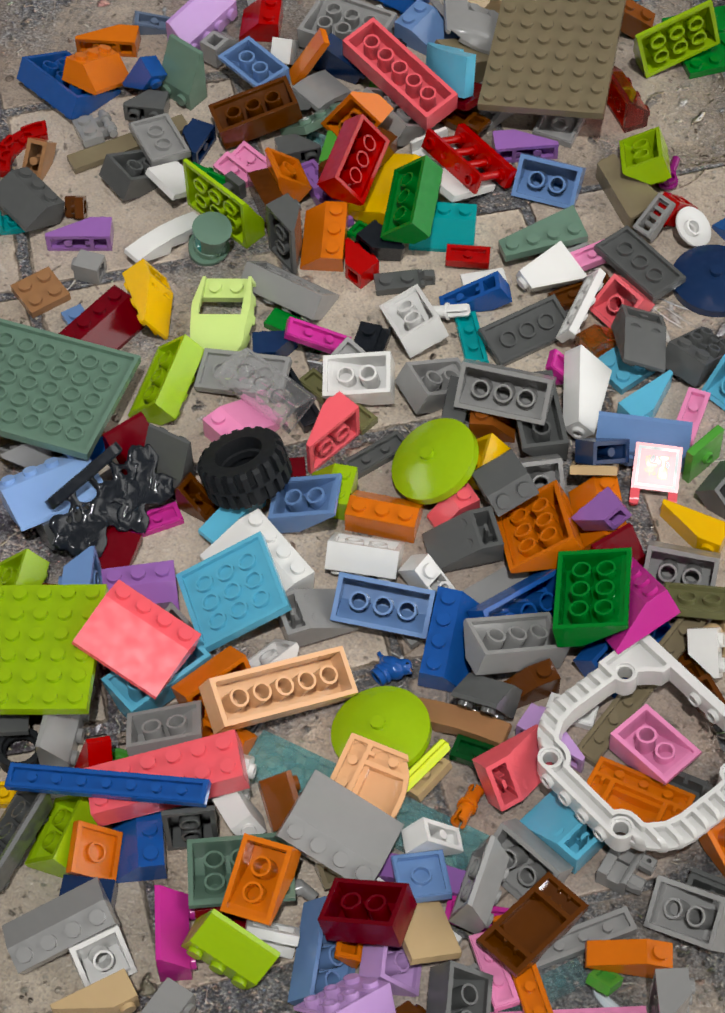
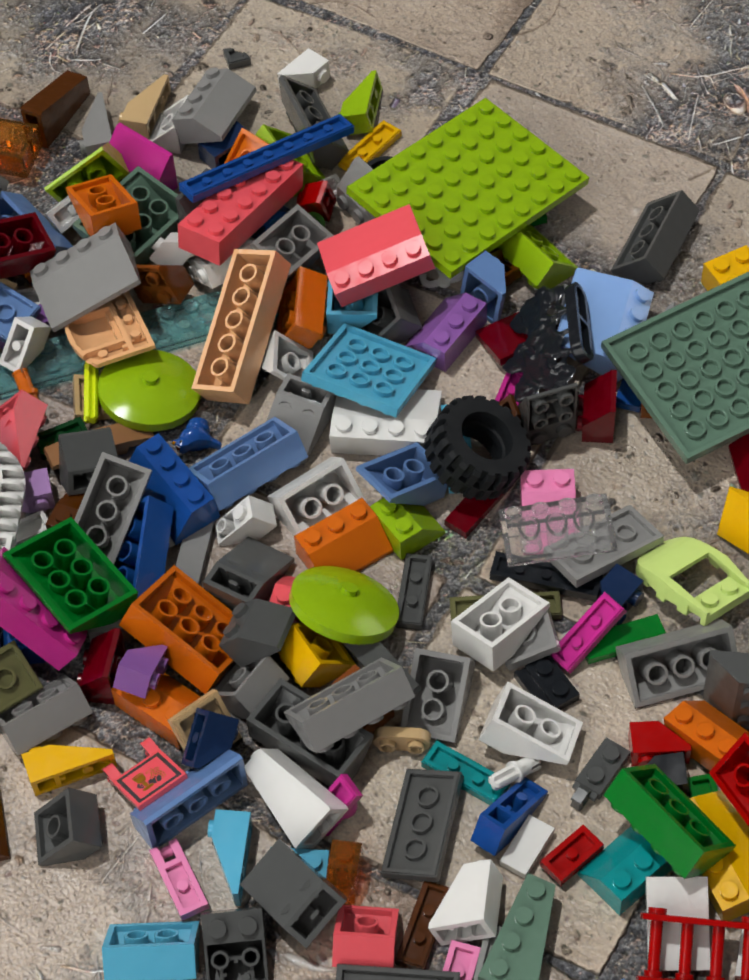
camera: 135 degrees right, 0 degrees up
lime slope [128,334,204,425] -> none
coral slope [306,391,360,474] -> none
white plate [556,268,606,343] -> none
bright green plate [682,425,725,483] -> none

